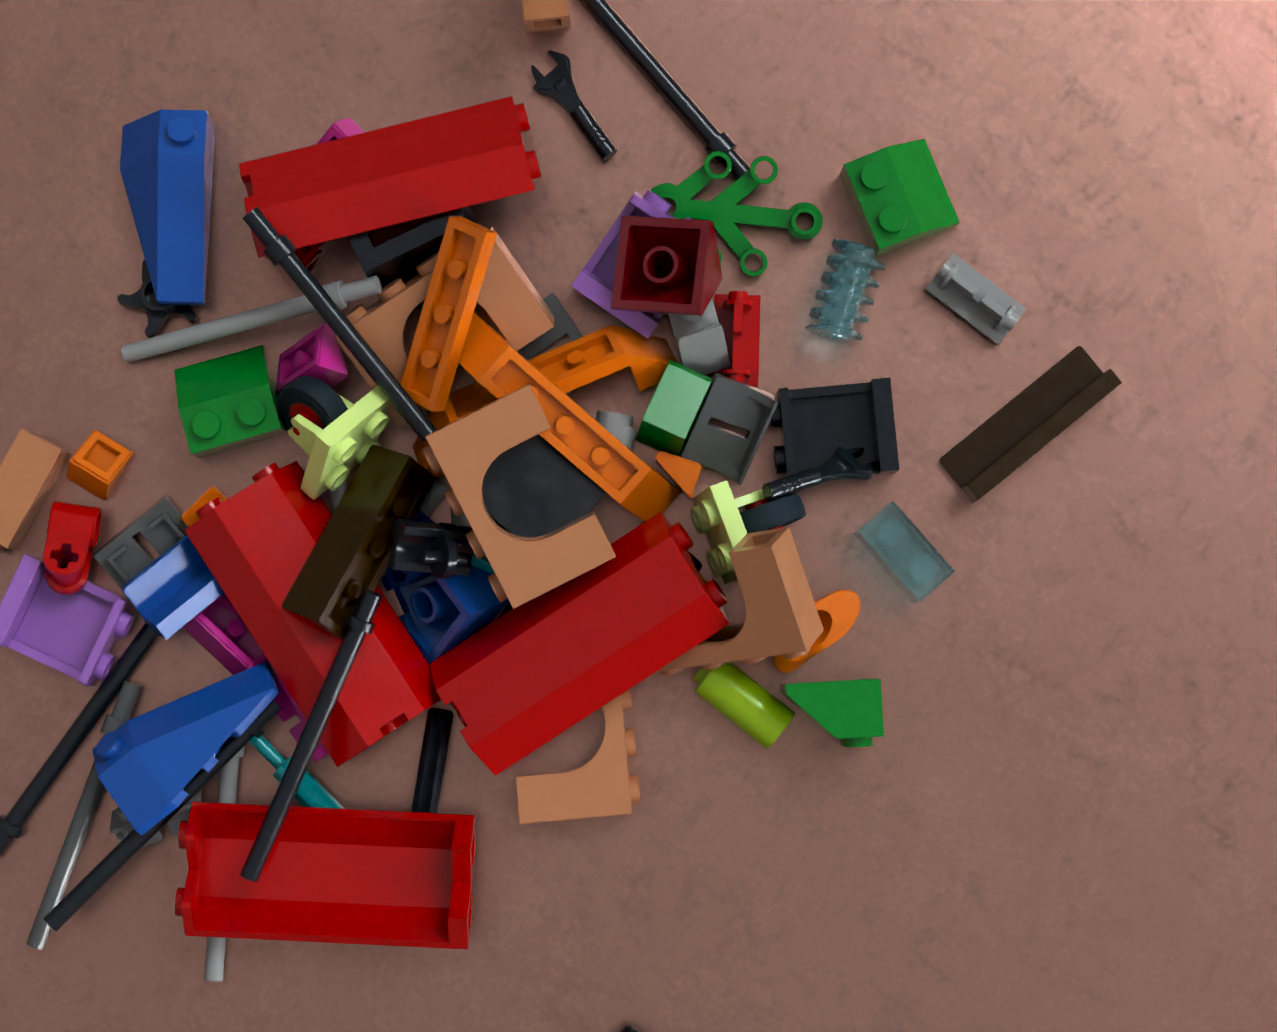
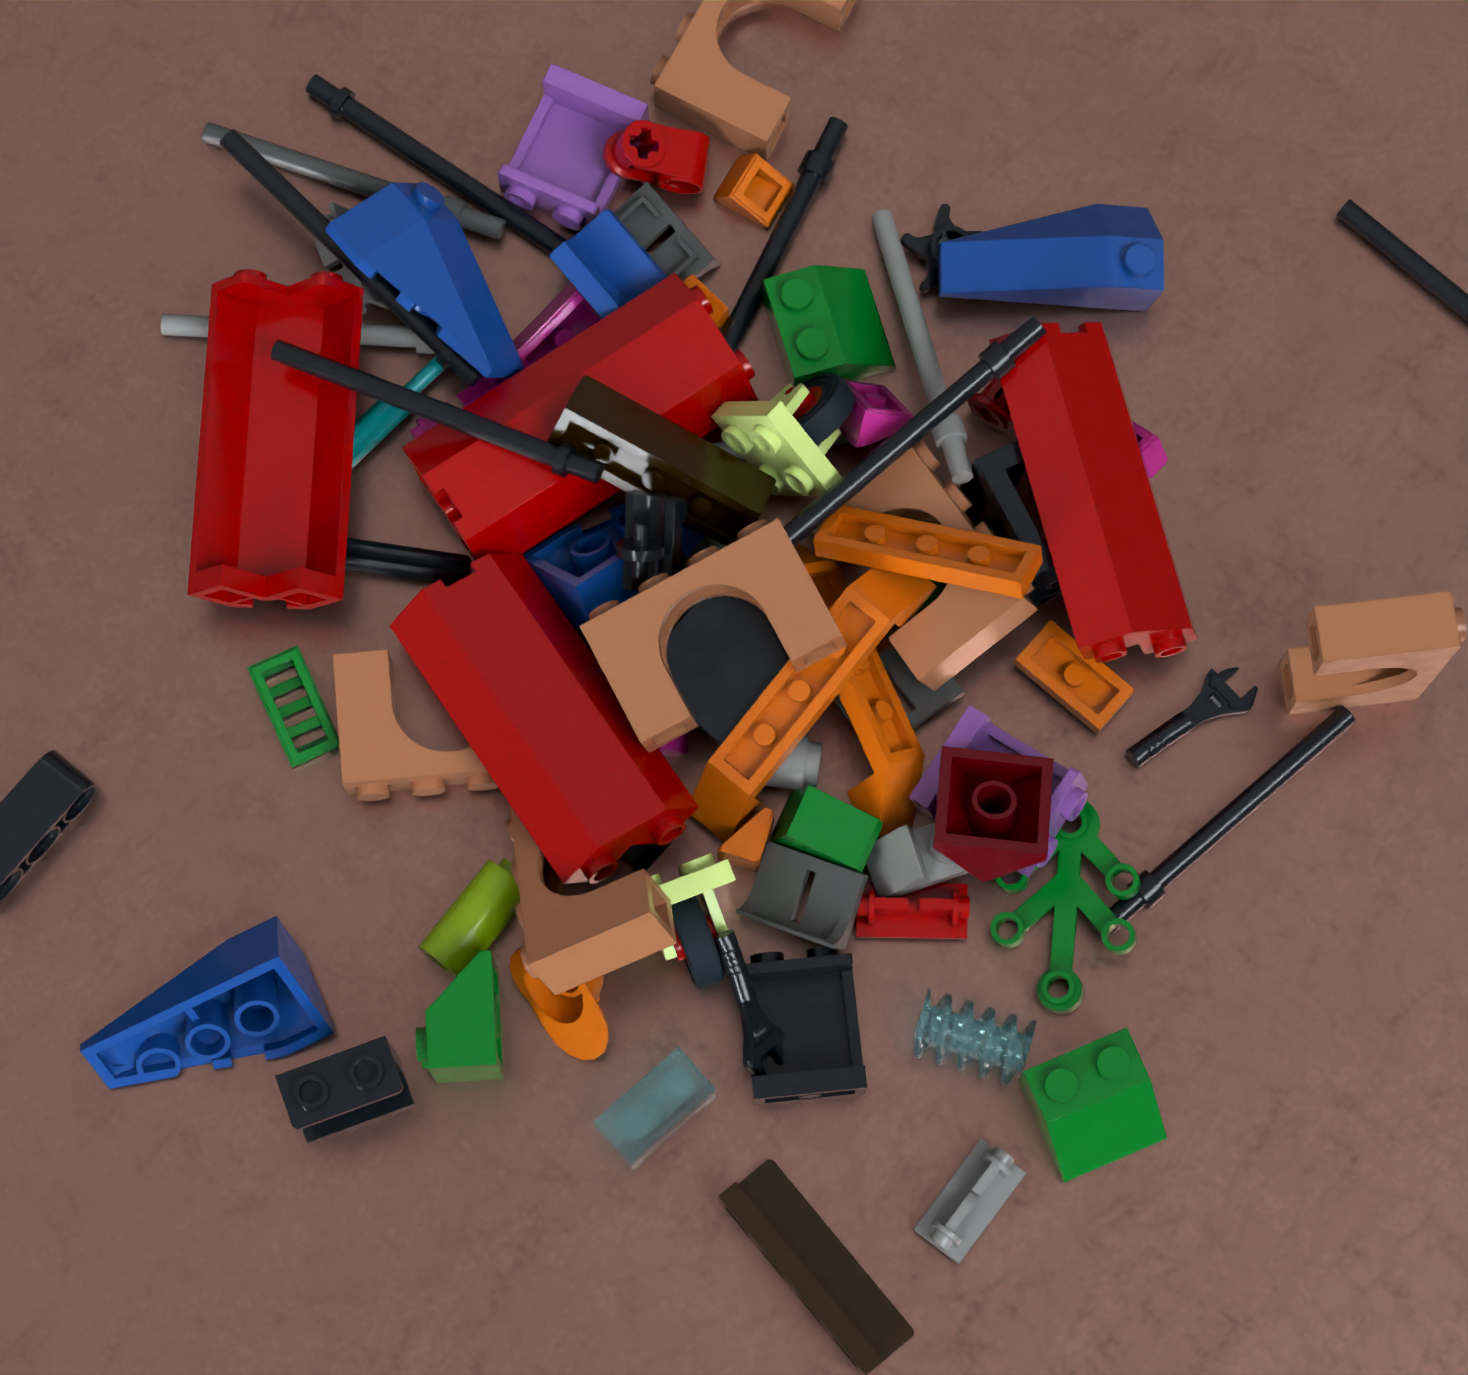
camera: 90 degrees right, 10 degrees down
none -> blue wedge [80,916,334,1089]
none -> green slope [246,645,339,768]
none -> black panel [275,1036,416,1145]
none -> black bar [721,117,848,352]
none -> orange plate [1014,619,1135,734]

